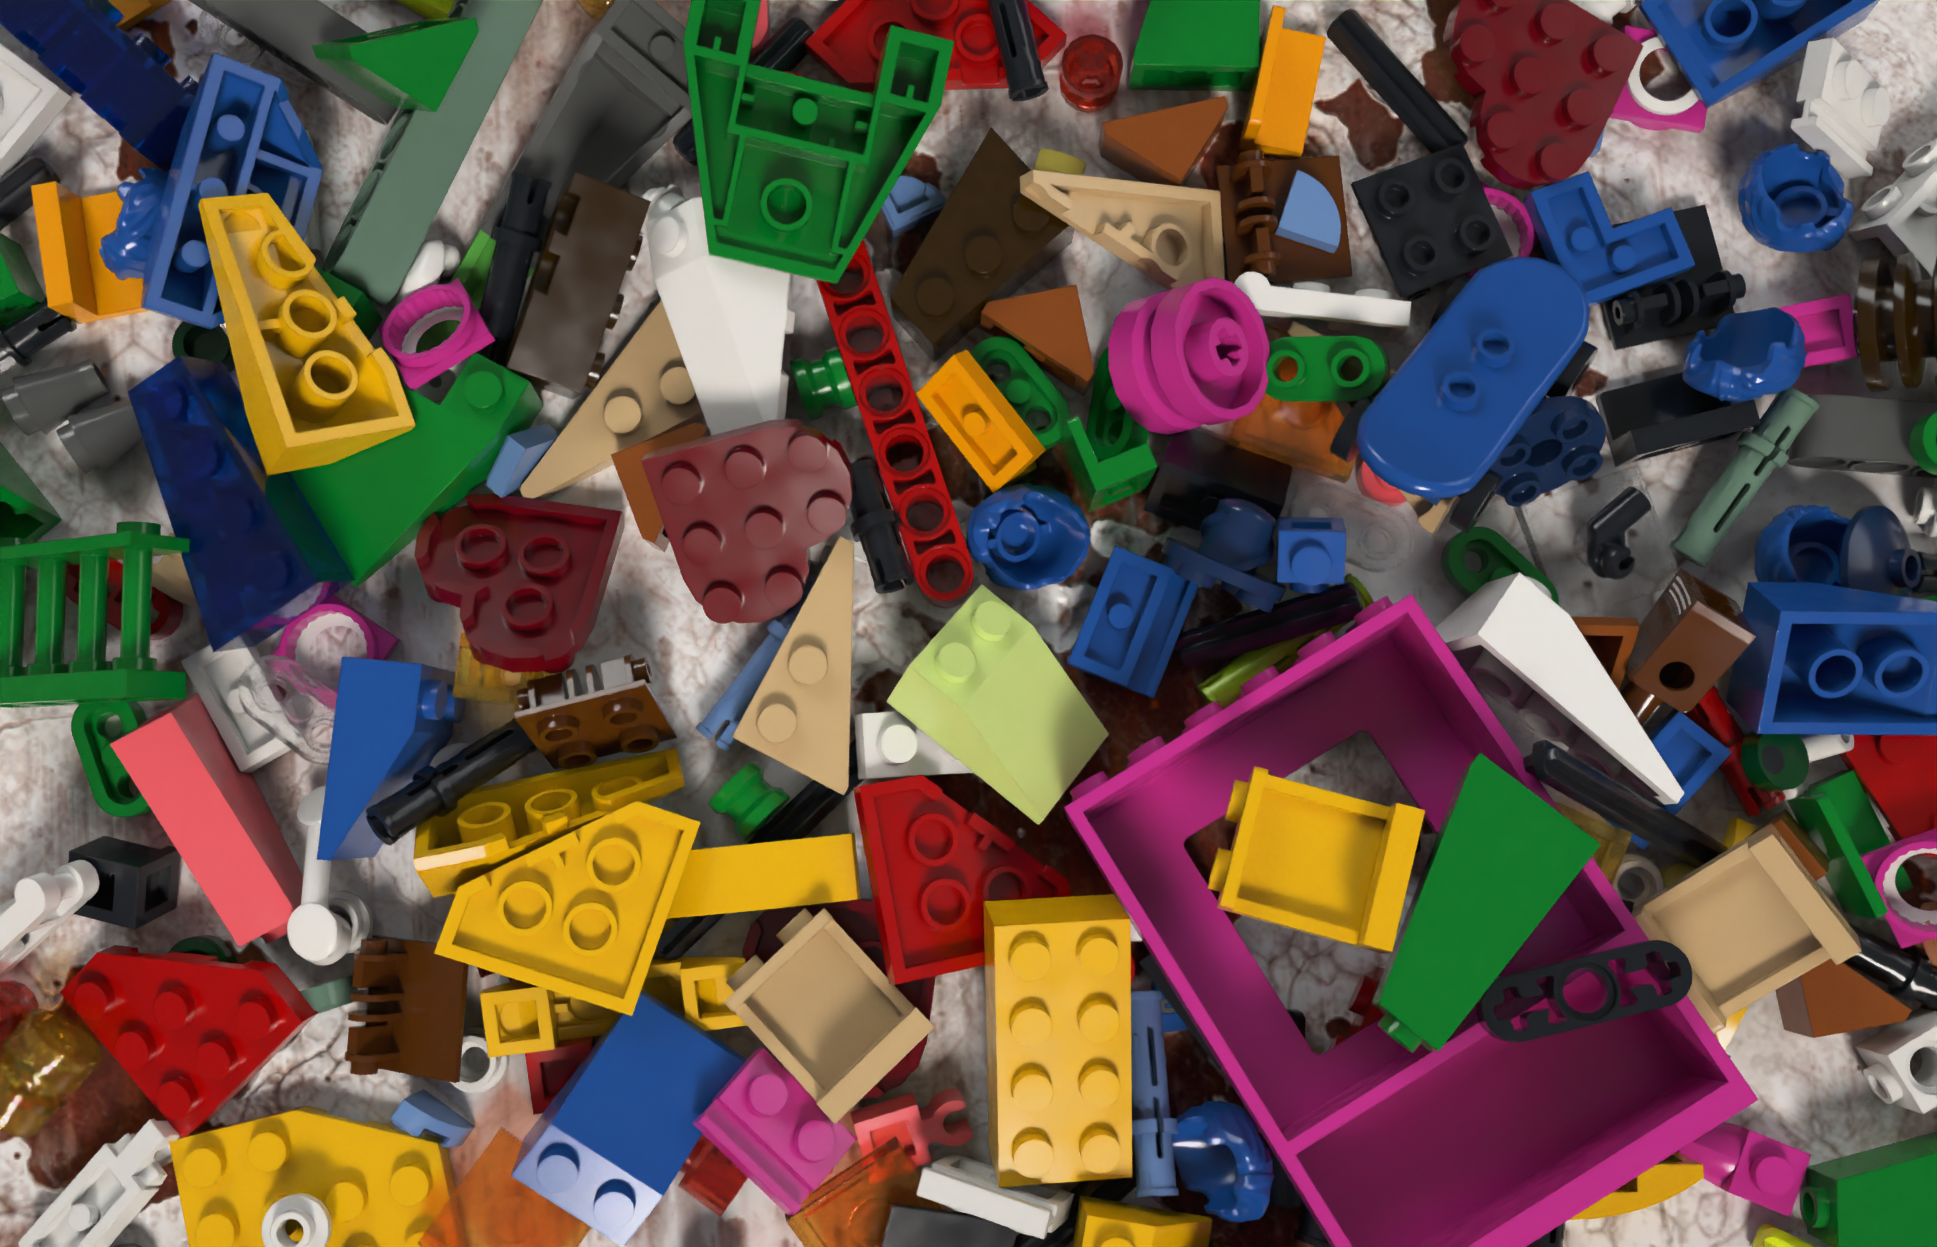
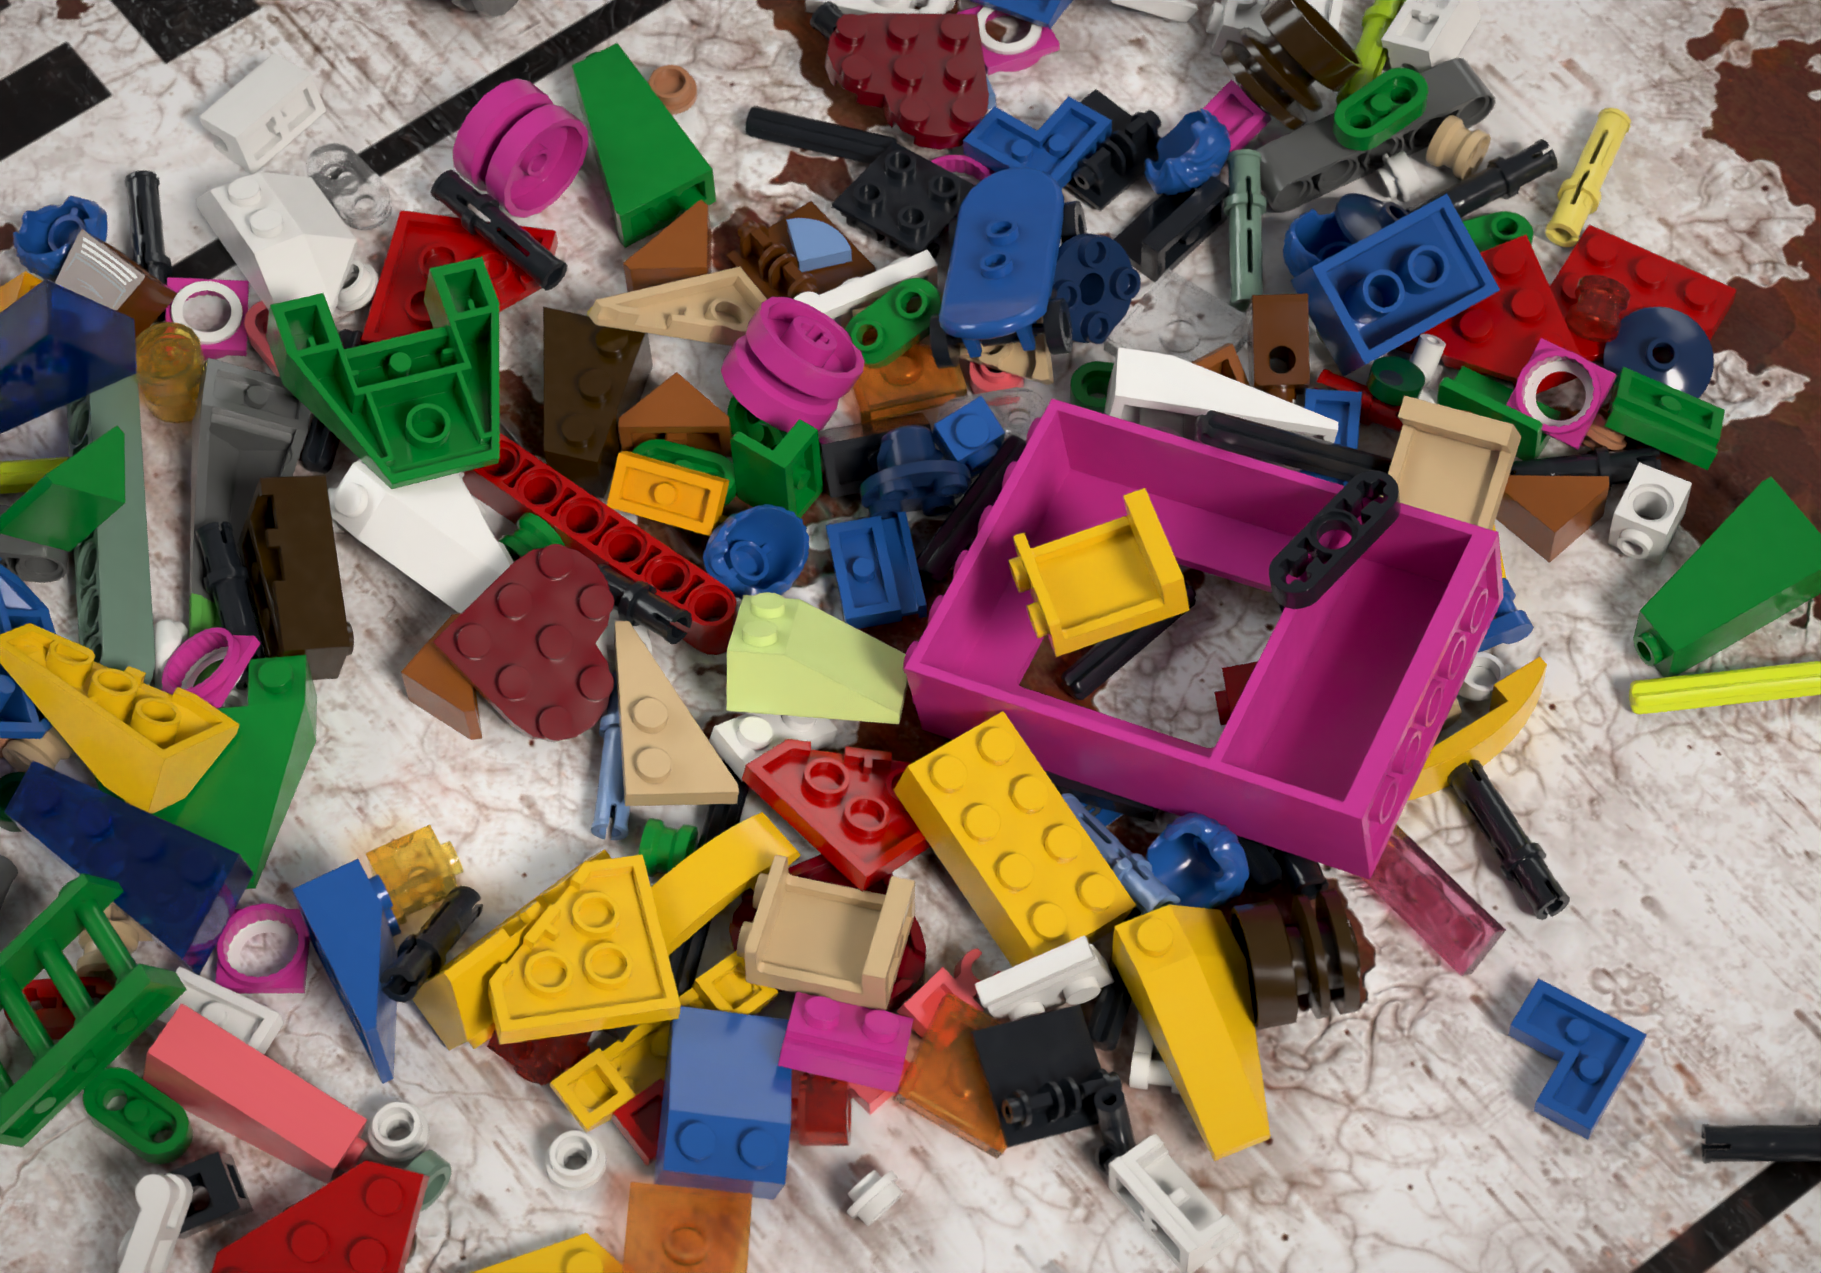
camera: 30 degrees left, 25 degrees down
clear plate [238,655,337,765] -> none
white bar [287,785,352,965] -> none
reddish brown hinge [344,935,469,1083] -> none
medium blue tile [390,1089,475,1148] -> none
dark red plate [414,494,625,674] -> none
medium blue tile [486,423,560,498] -> none
reddish brown hinge [514,654,677,769] -> none
tan wing [519,301,705,500] -> none
medium blue tile [880,175,947,237] -> none
clear red wheel [1059,34,1123,113] -> none
light orange panel [1238,5,1326,160] -> none
green slope [1372,753,1601,1053] -> none
black arm [1586,486,1651,580] -> none
dark pink plate [1677,1122,1811,1217] -> none
blue hair [1737,142,1854,252] -> none

